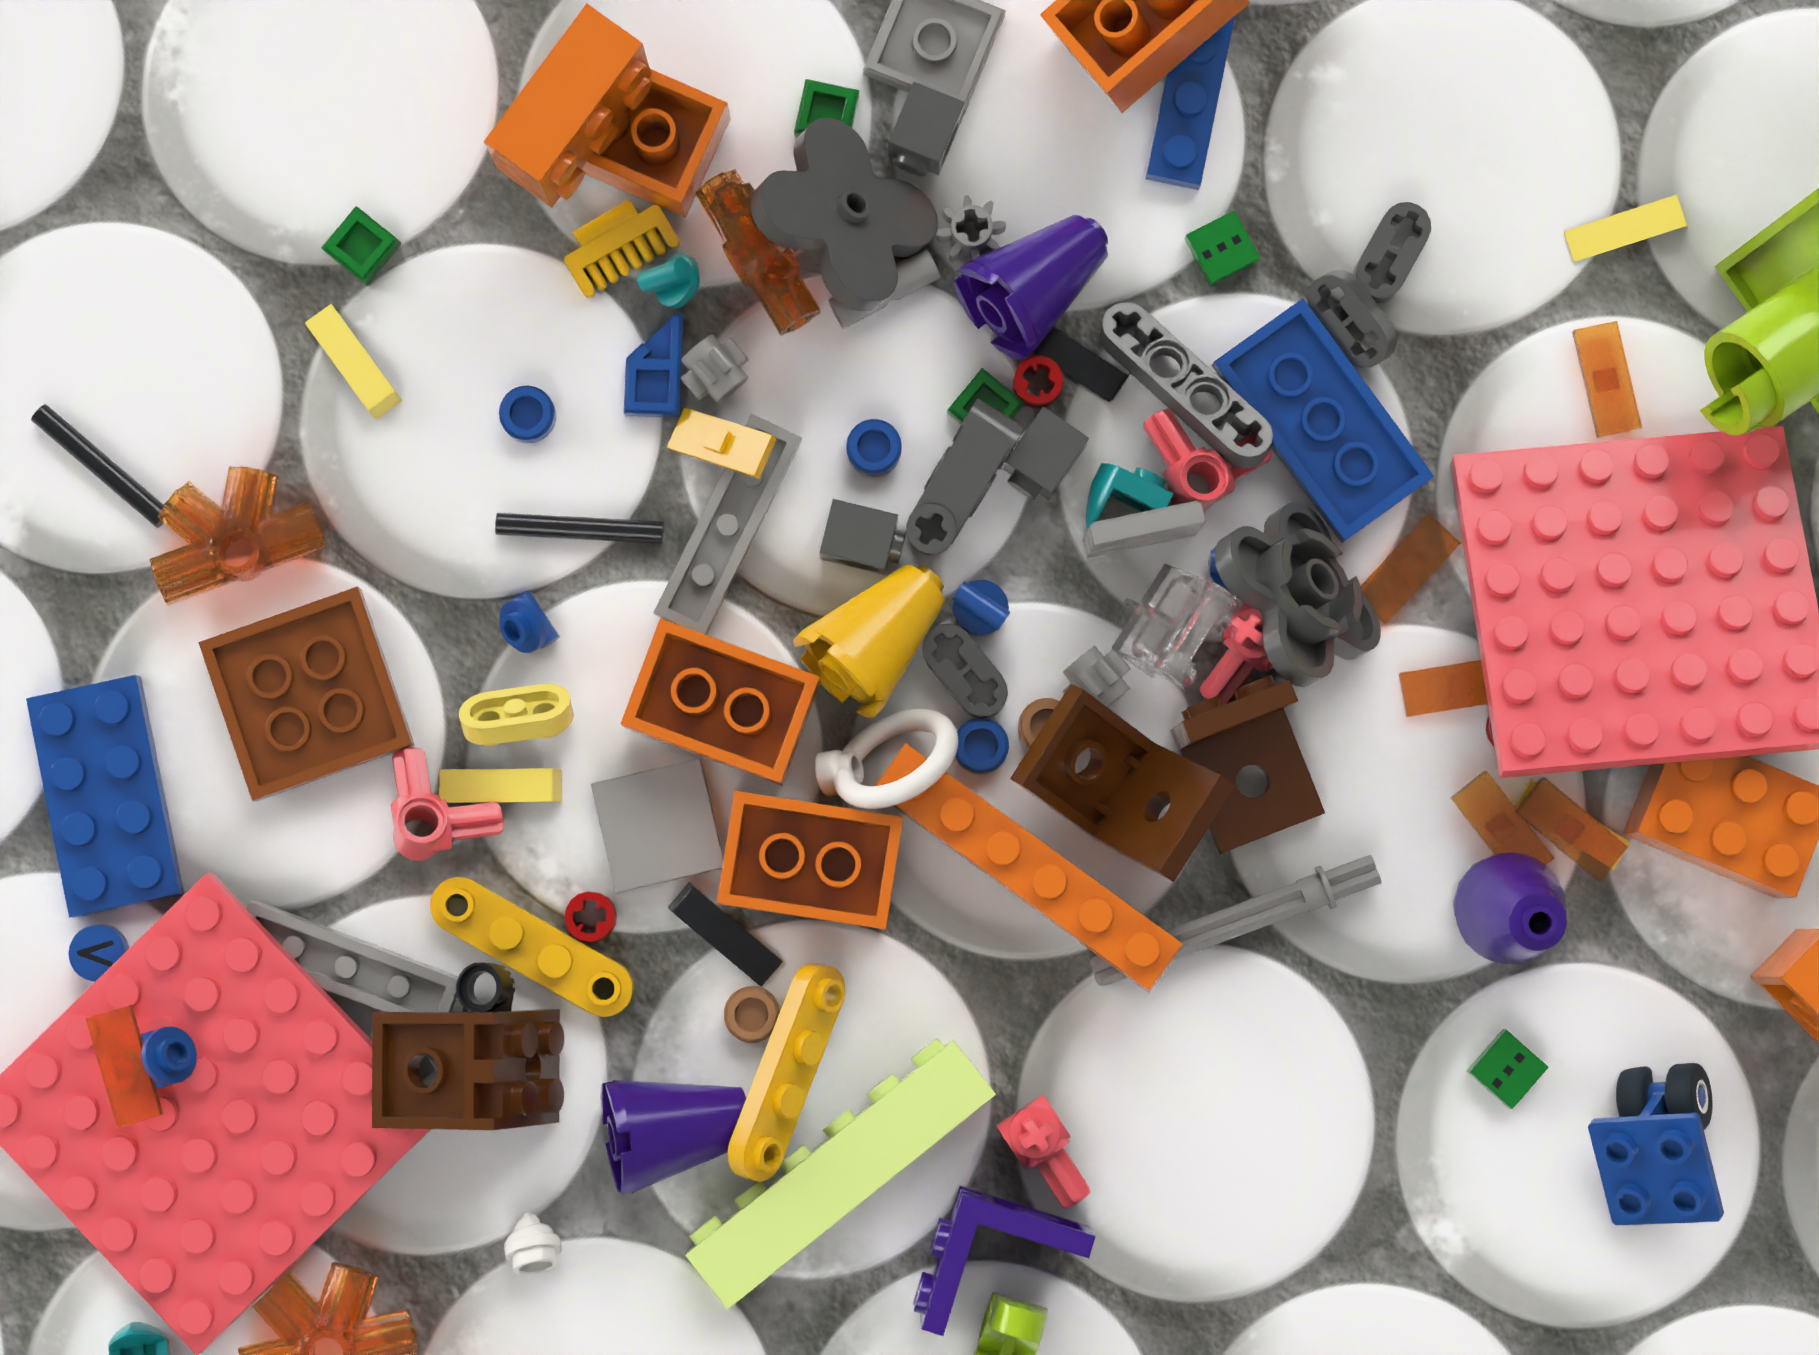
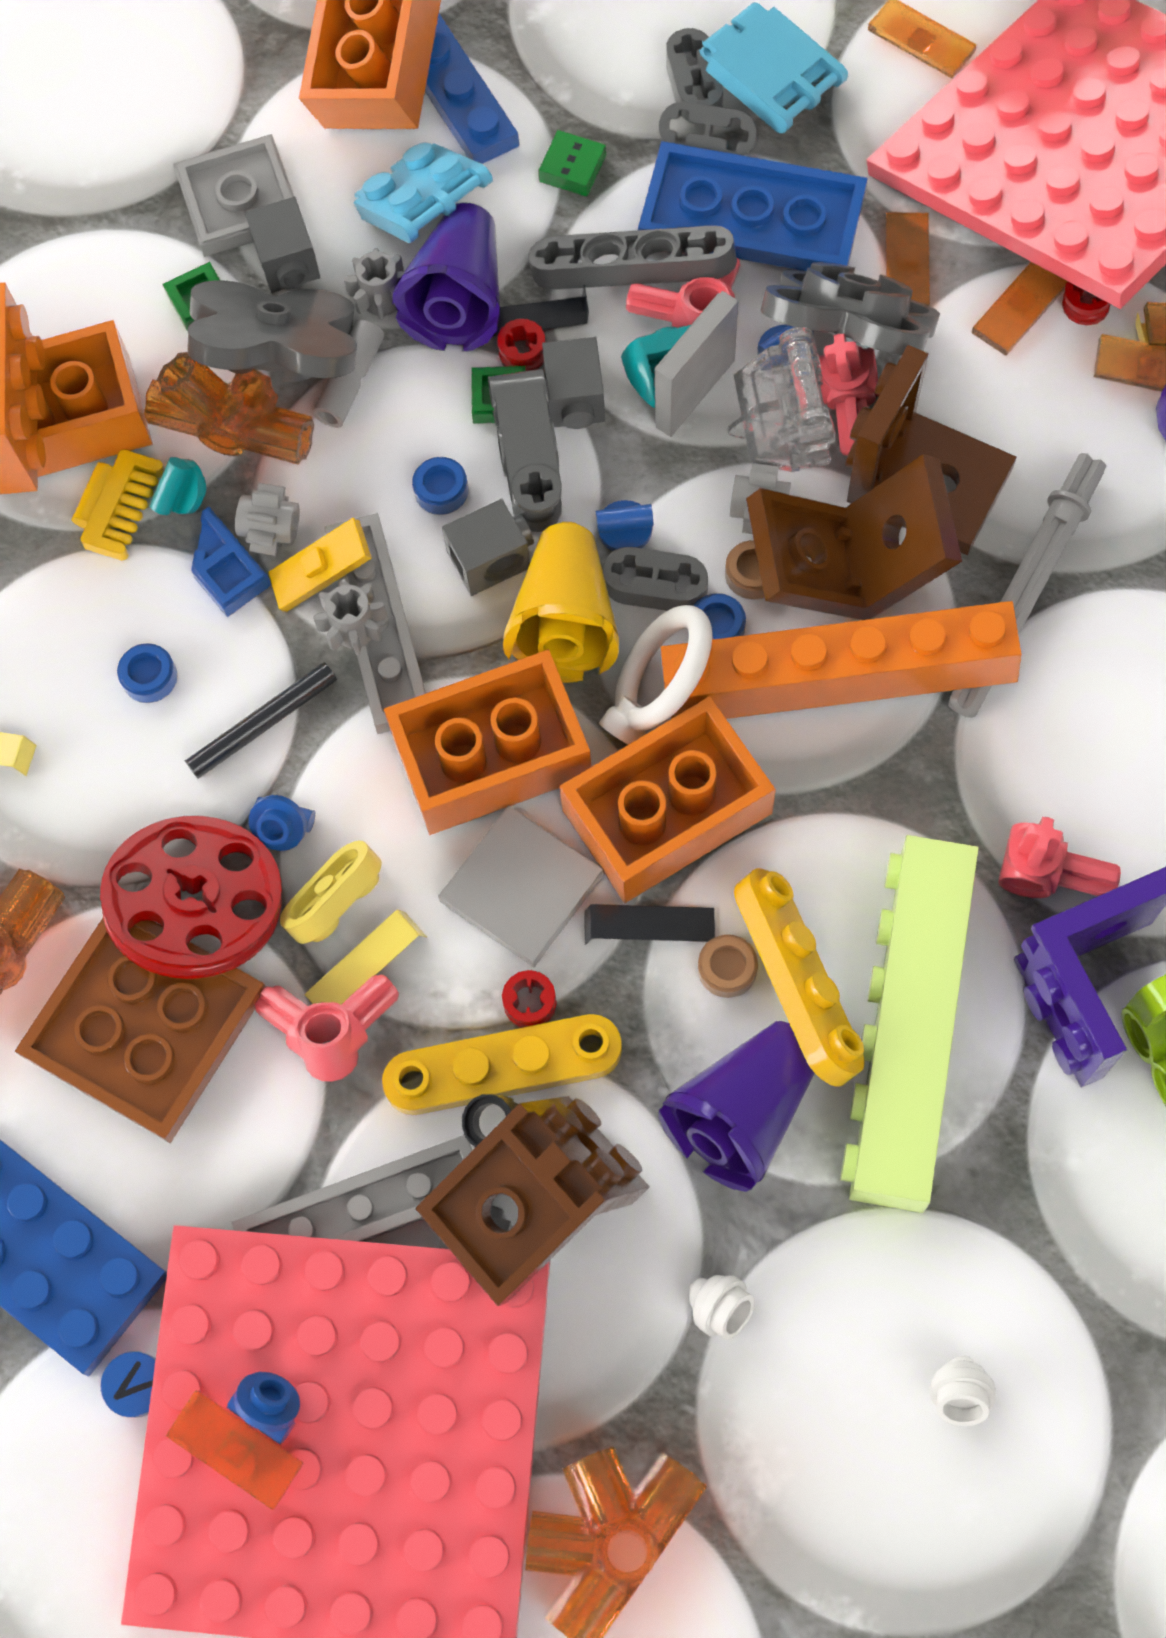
camera: 30 degrees left, 15 degrees down
none -> red wedge [100,816,282,979]
none -> light grey gear [313,579,388,655]
none -> medium azure plate [353,143,493,244]
none -> medium azure plate [699,2,848,133]

